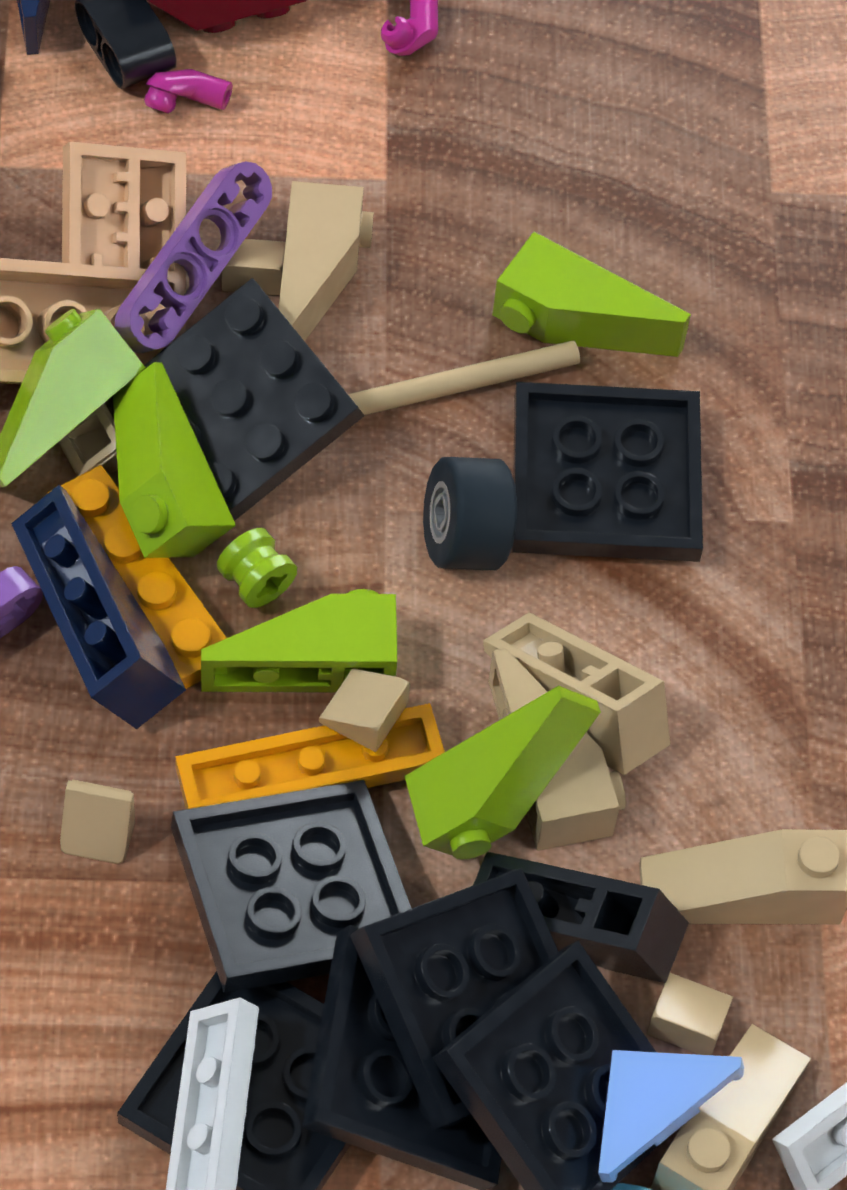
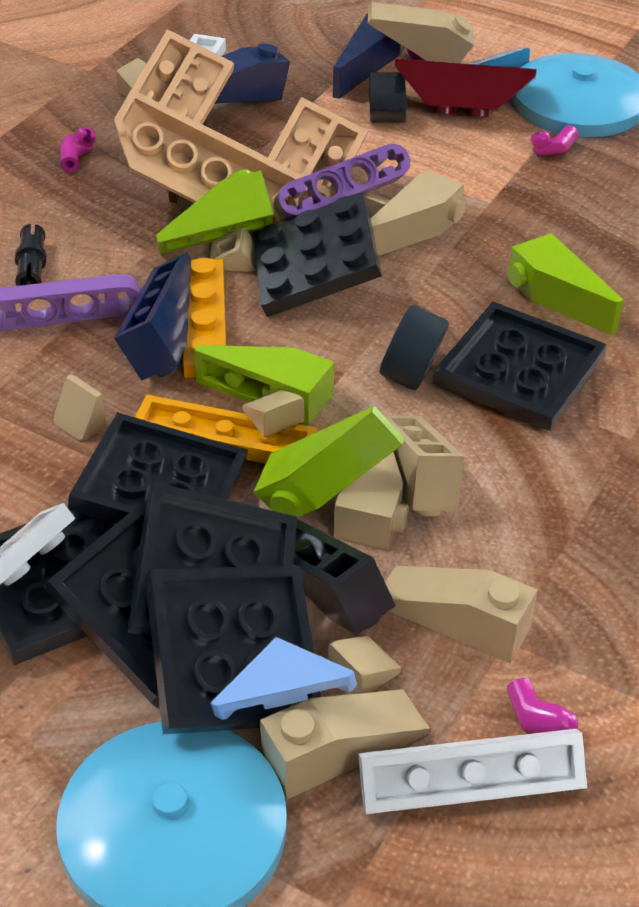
camera: 35 degrees right, 15 degrees down
lime slope [113,362,236,558] -> none
dark pink arm [144,69,233,114] -> none
lime wheel [217,528,297,608] -> none
tan bar [348,340,580,415] -> none

